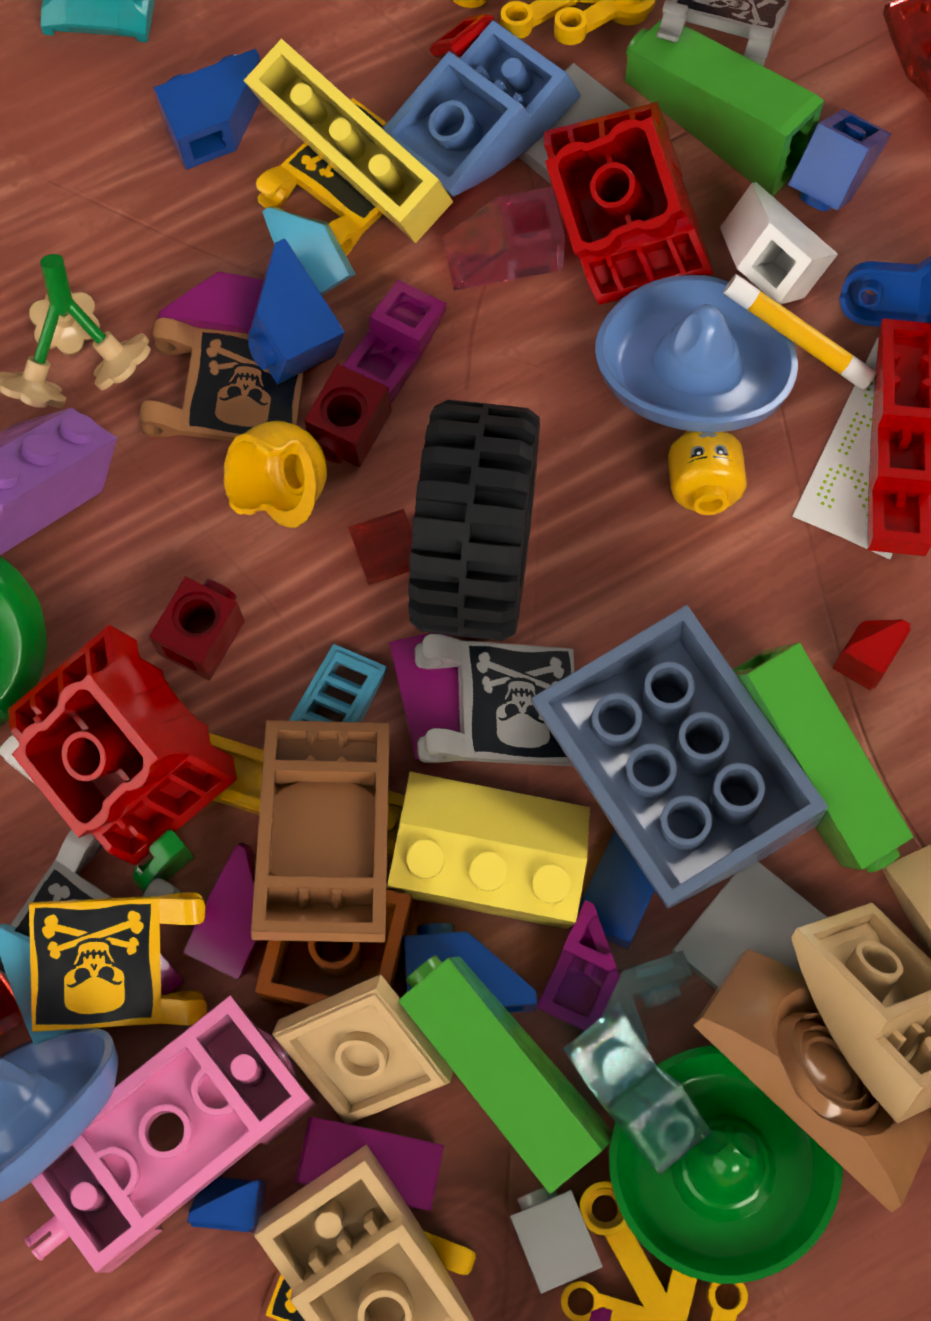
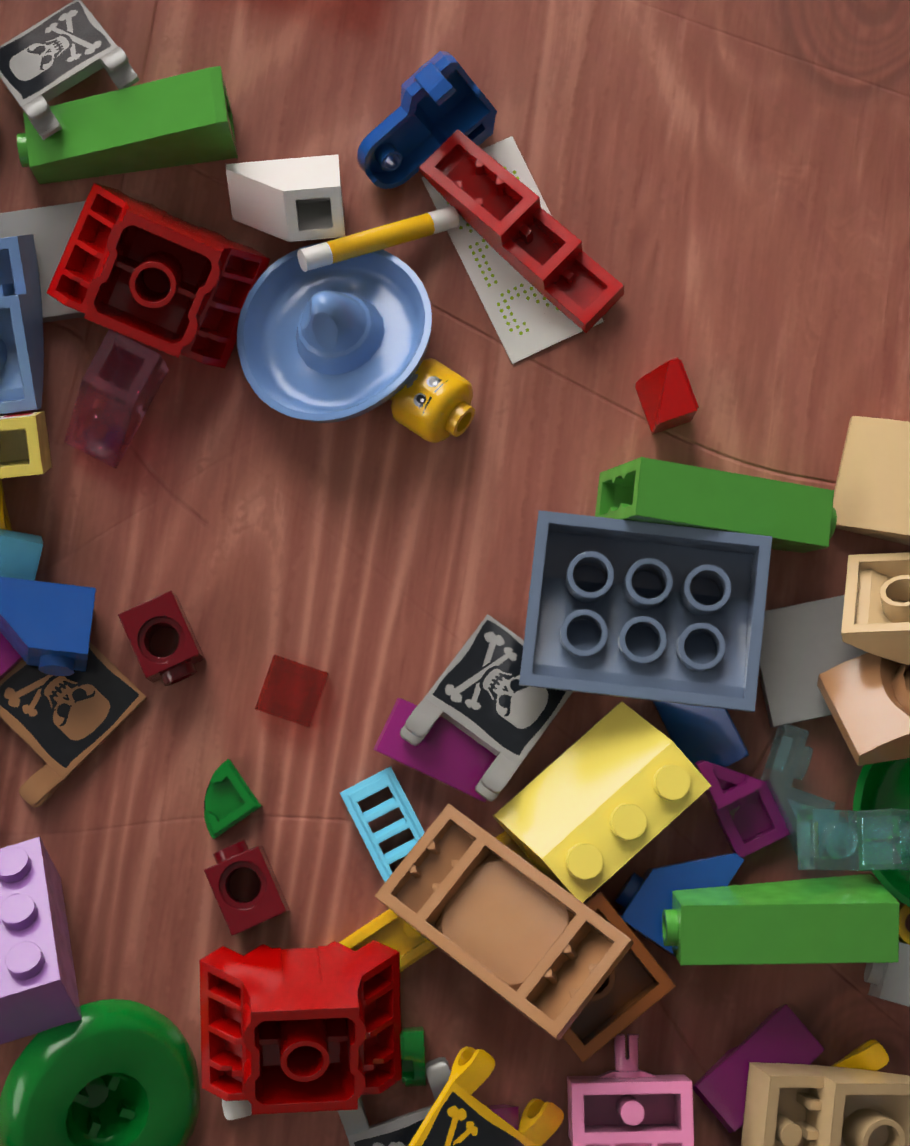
camera: 60 degrees left, 10 degrees up
magenta slope [183,842,260,980] -> none
yellow helmet [224,421,327,528] -> none
tan tile [272,974,453,1124] -> none
magenta slope [343,280,447,403] -> none
black tyre [408,399,540,641] -> none
blue slope [788,109,892,211] -> none
none -> green tile [204,758,263,840]

